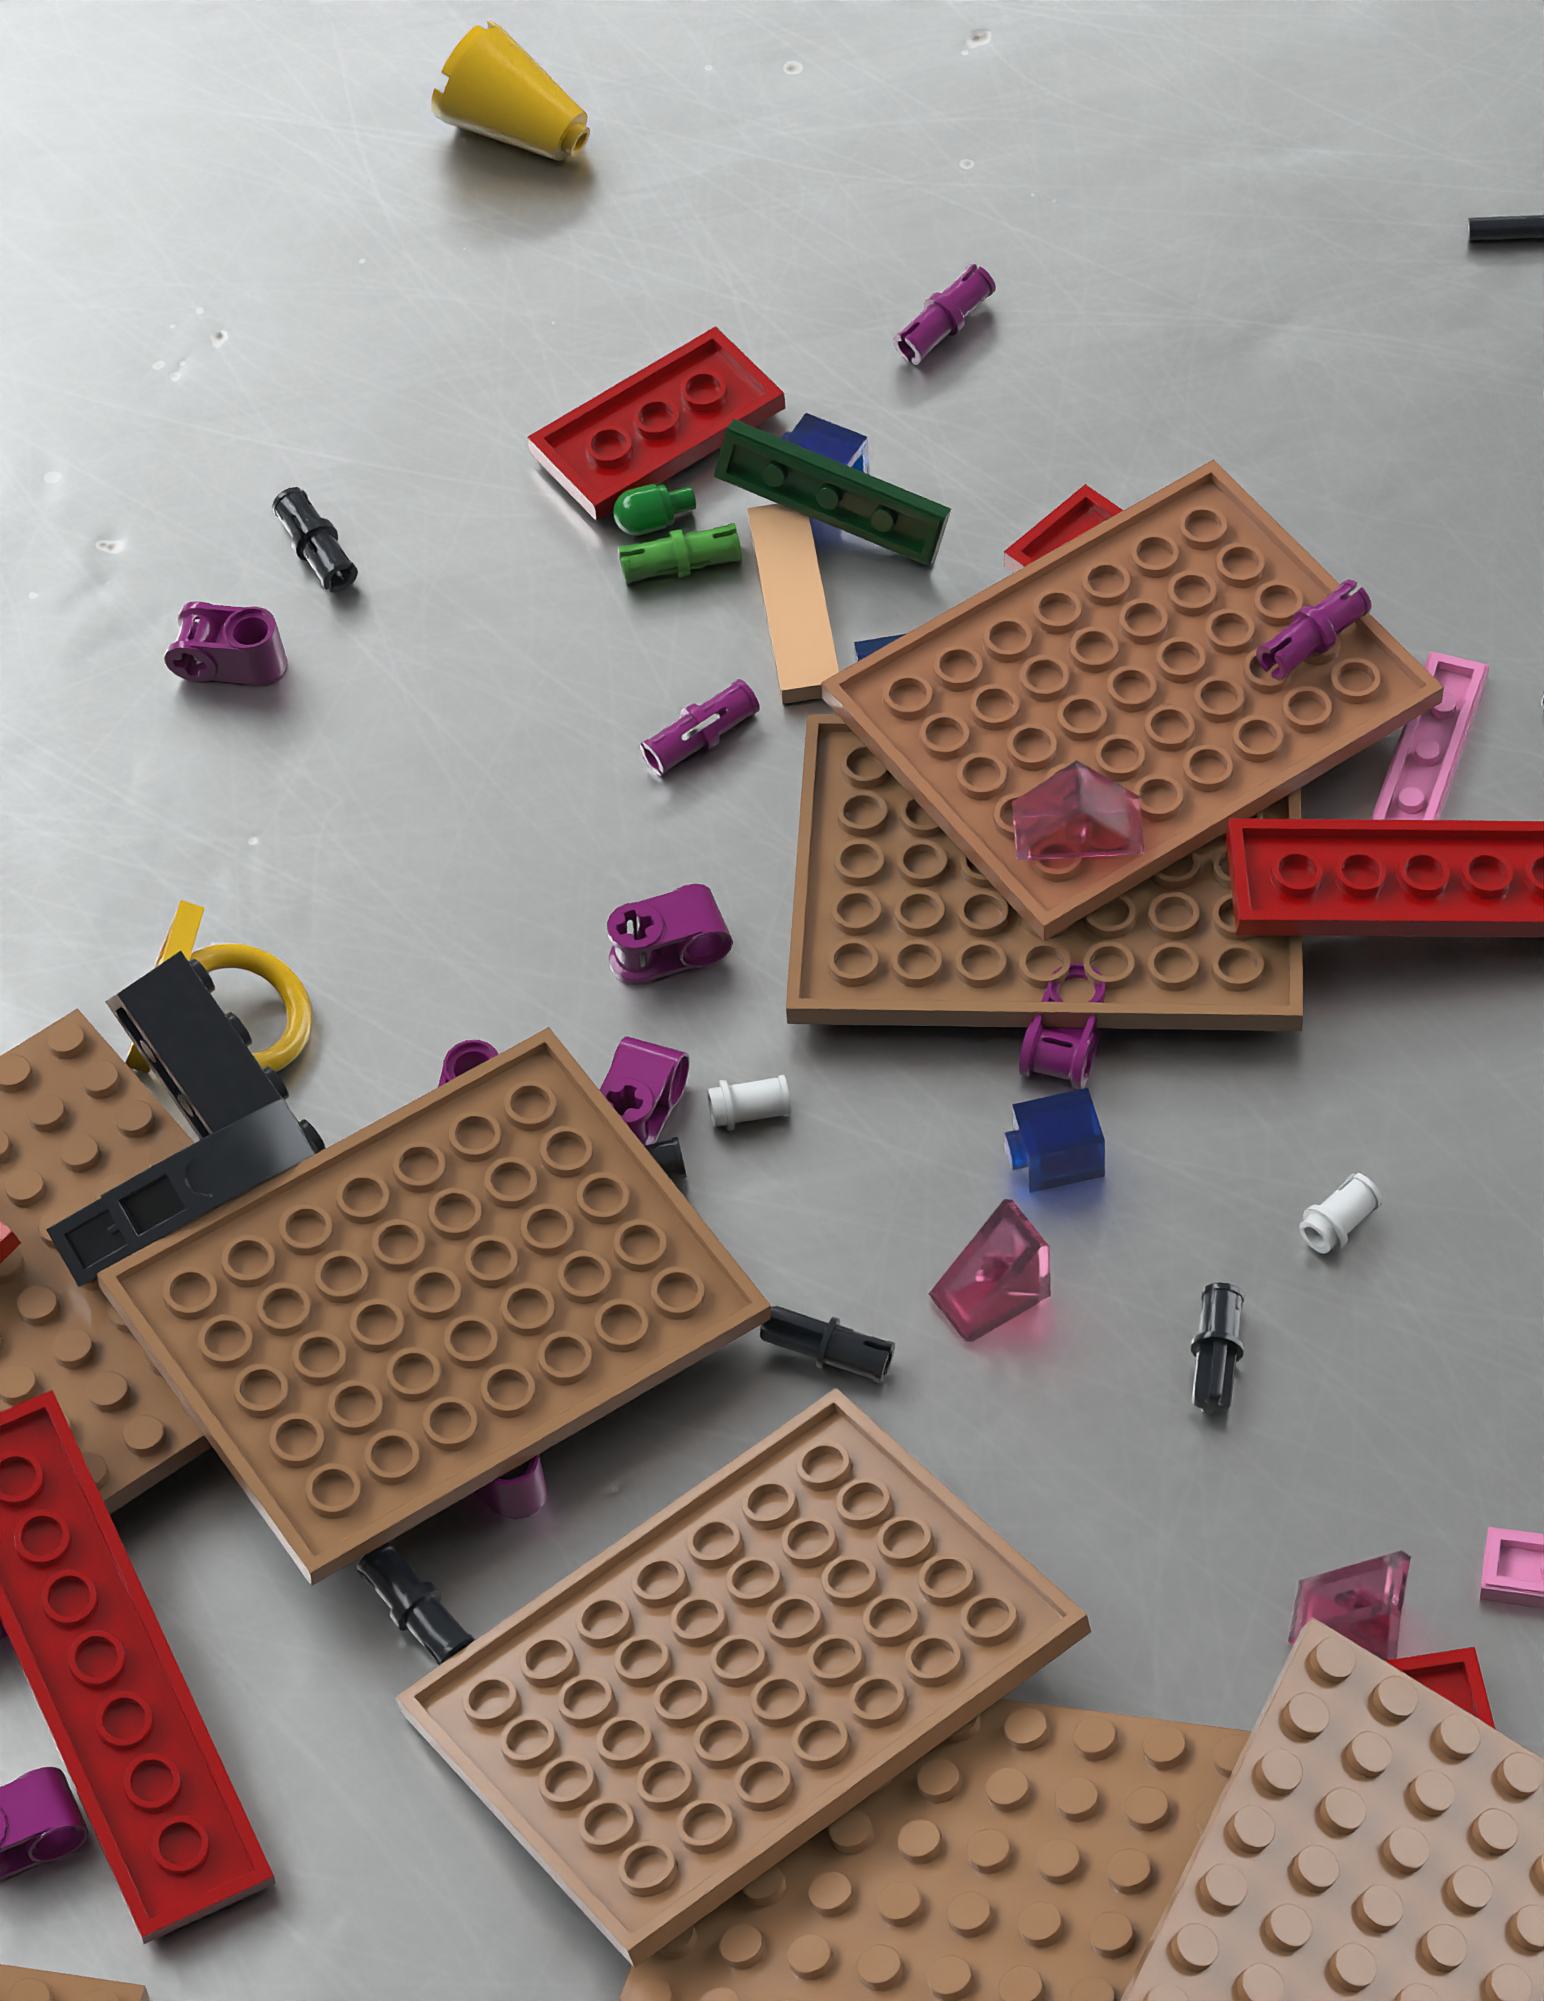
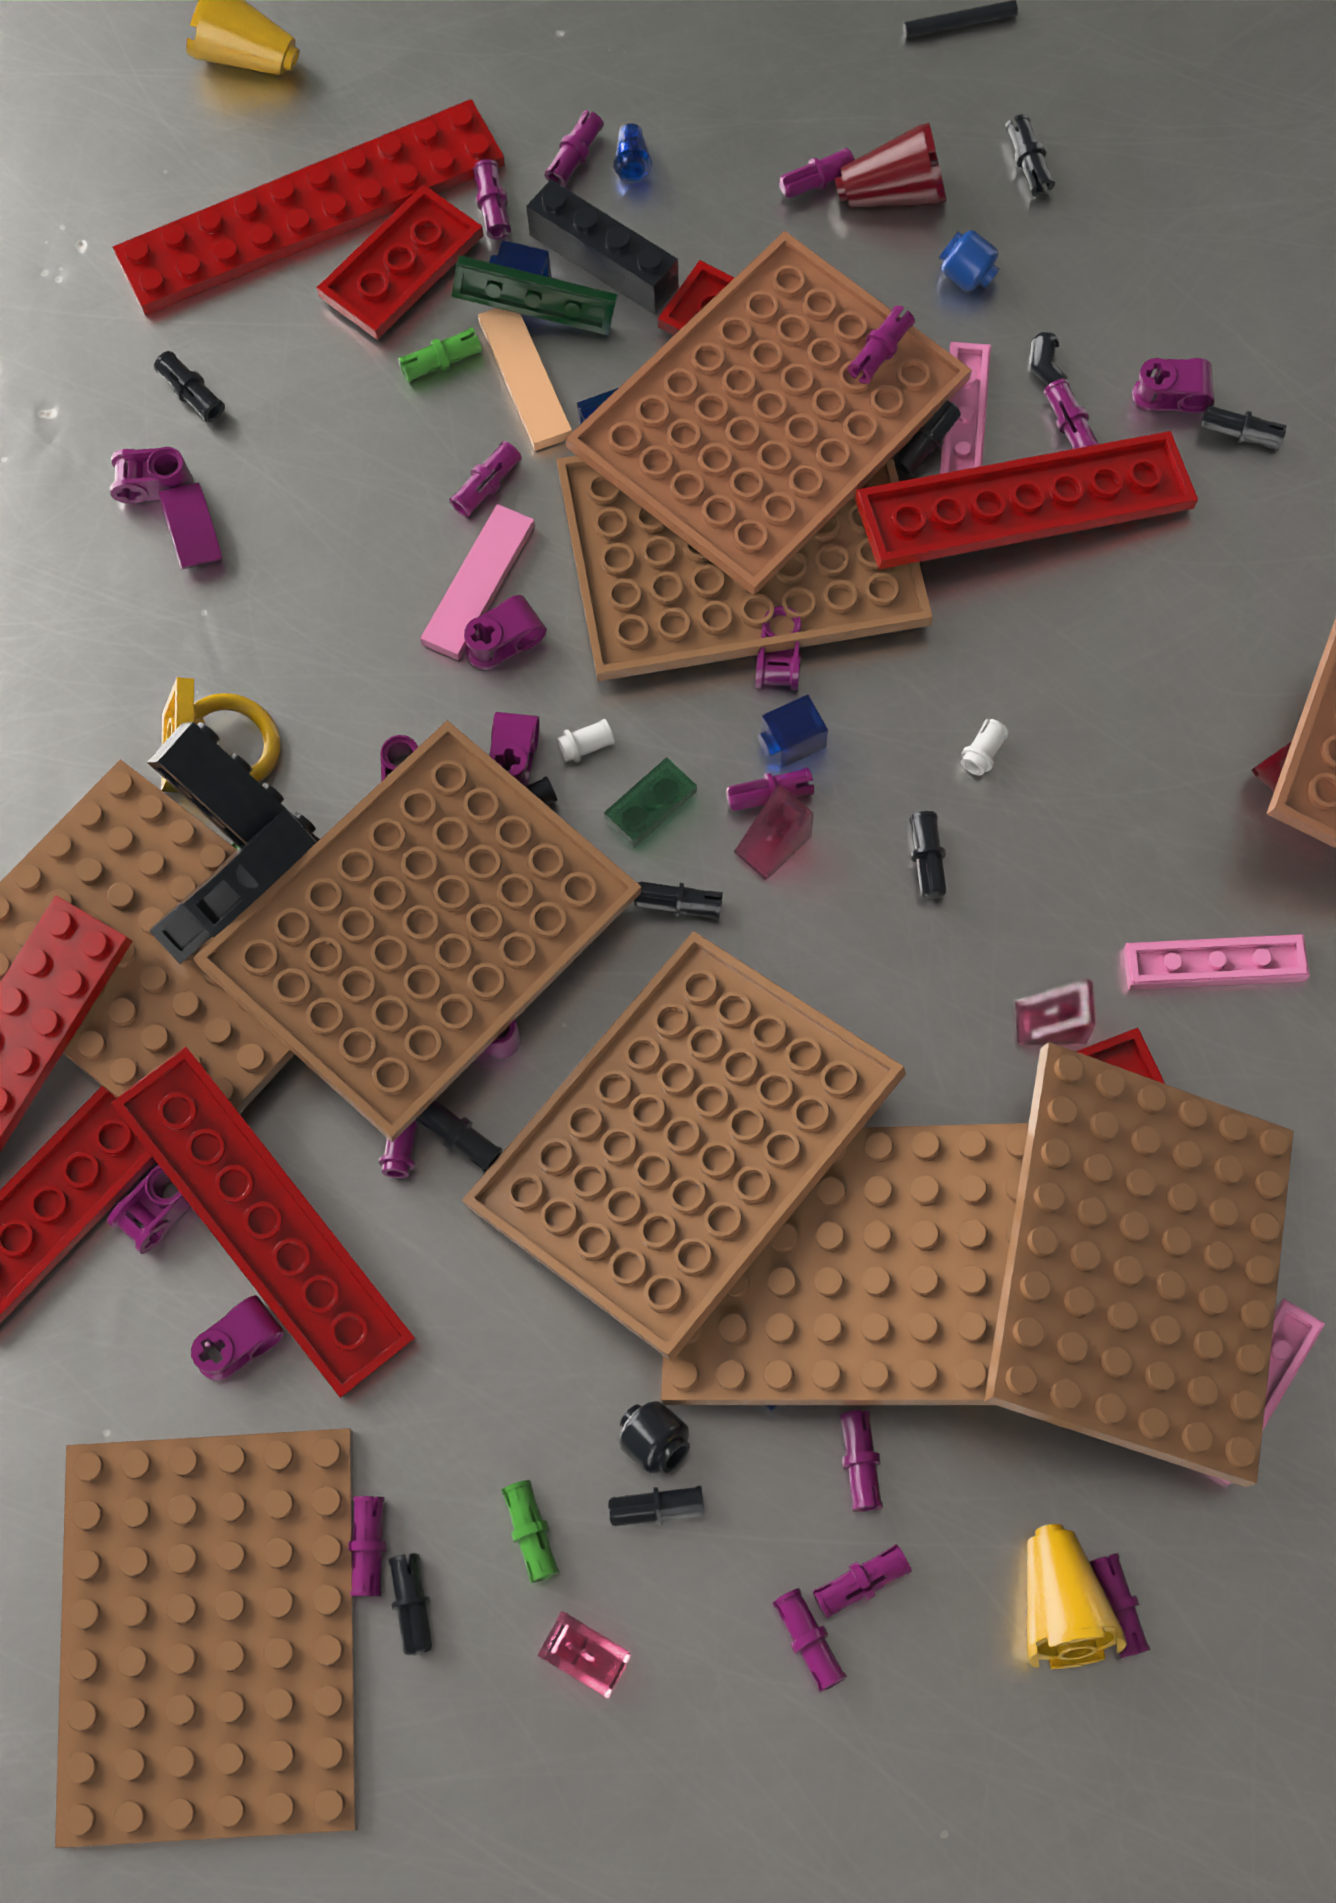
camera: 15 degrees left, 15 degrees up
green cylinder [613,483,696,536] -> none
clear pink slope [1012,760,1144,861] -> none
none -> red plate [112,99,505,316]
none -> magenta slope [158,482,222,570]
none -> magenta pin [379,1121,418,1179]
none -> bright pink tile [420,504,535,661]
none -> magenta pin [473,159,511,240]
none -> black brick [526,179,679,315]
none -> clear green plate [604,757,697,848]
none -> clear blue cone [613,123,652,183]
none -> magenta axle [726,767,814,811]
none -> magenta axle [779,148,855,198]
none -> dark red cone [835,122,947,208]
none -> black axle [894,400,961,477]
none -> blue head [939,230,1000,292]

